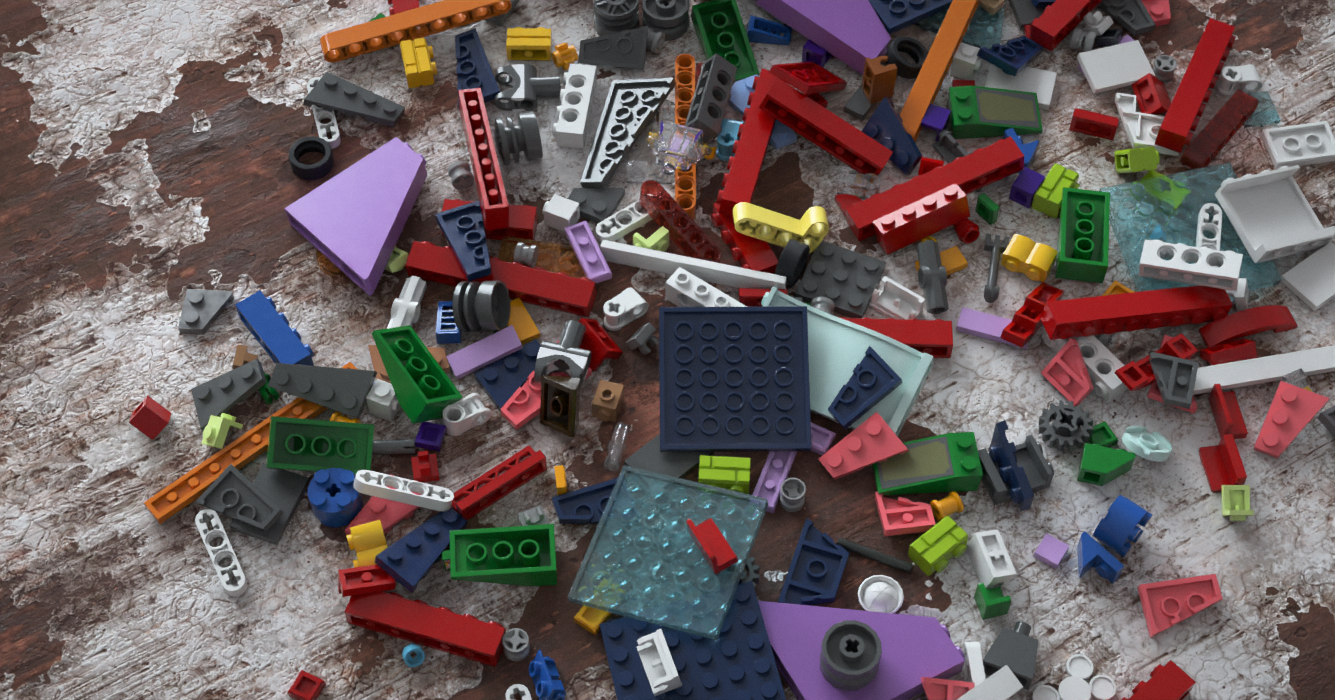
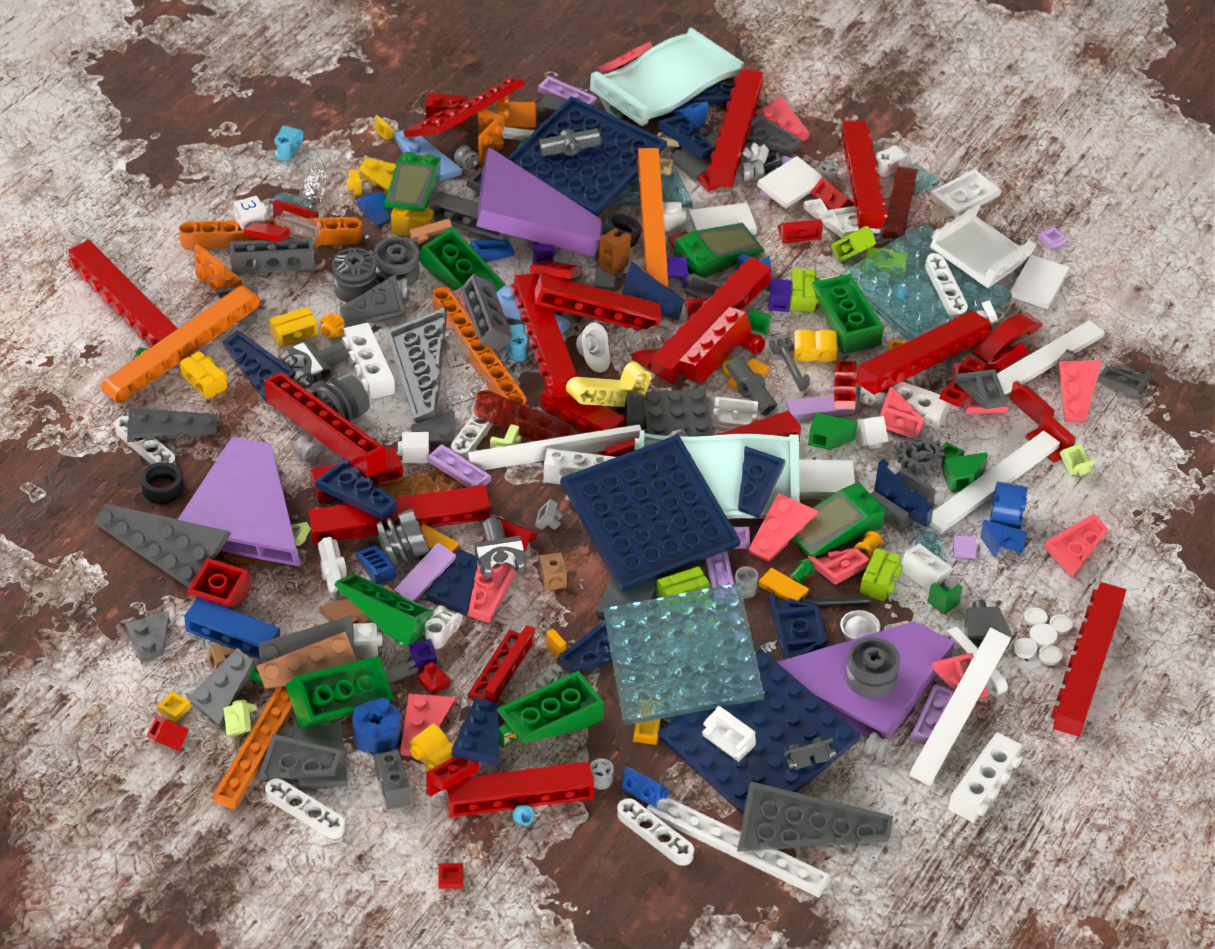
camera: 30 degrees left, 10 degrees down
white beam [353,470,454,512] -> none
light grey wheel [513,242,539,268] -> none
dark brown slope [540,375,581,438] -> none
white piece [603,288,649,331] -> none
clear axle [603,422,630,471] -> none
clear torso [647,121,717,175] -> none
red panel [686,518,738,574] -> none
dark blue wing [977,36,1044,76] -> none
light aqua tile [1122,426,1172,462] -> none
white brick [1139,239,1243,291] -> none
none -> dark grey wing [93,504,231,588]
none -> yellow plate [157,691,191,722]
none -> red slope [187,558,251,607]
none -> nougat wing [256,632,357,689]
none -> dark grey brick [374,749,411,810]
none -> white piece [576,323,610,373]
none -> light orange tile [758,568,809,602]
none -> green pin [789,559,815,584]
none -> white tile [799,460,855,497]
none -> green slope [808,413,858,450]
none -> white brick [857,416,888,449]
none -> clear light blue gear [915,531,943,556]
none -> white tile [929,431,1060,534]

